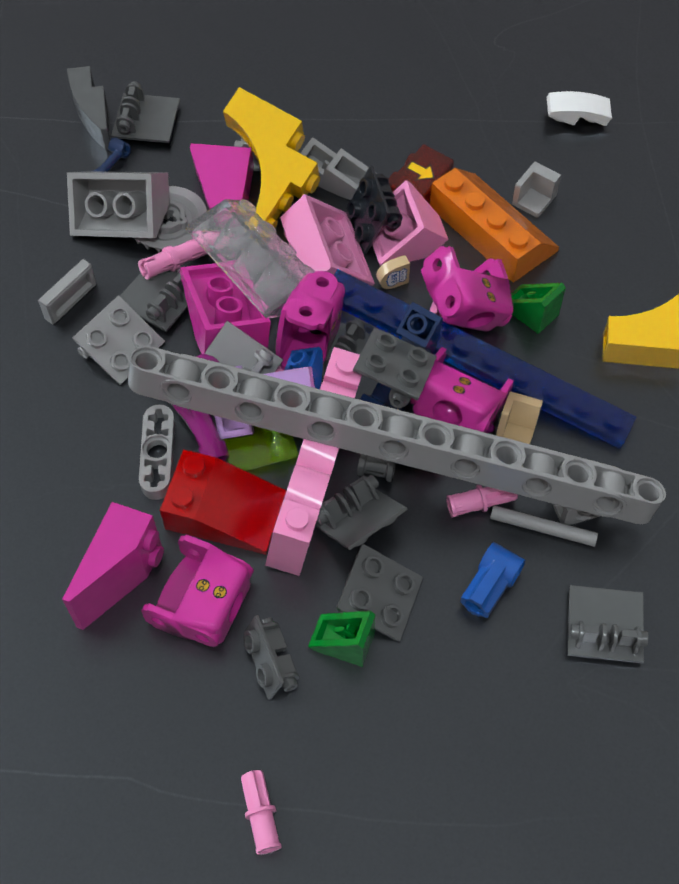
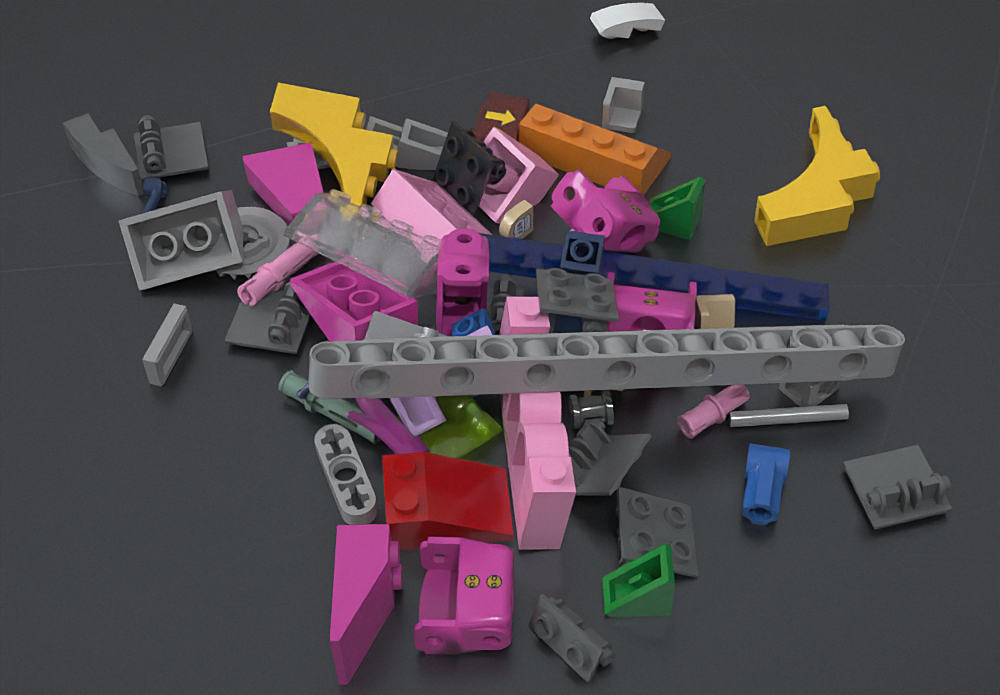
camera: 20 degrees left, 10 degrees down
light grey hinge [72,295,165,385] -> none

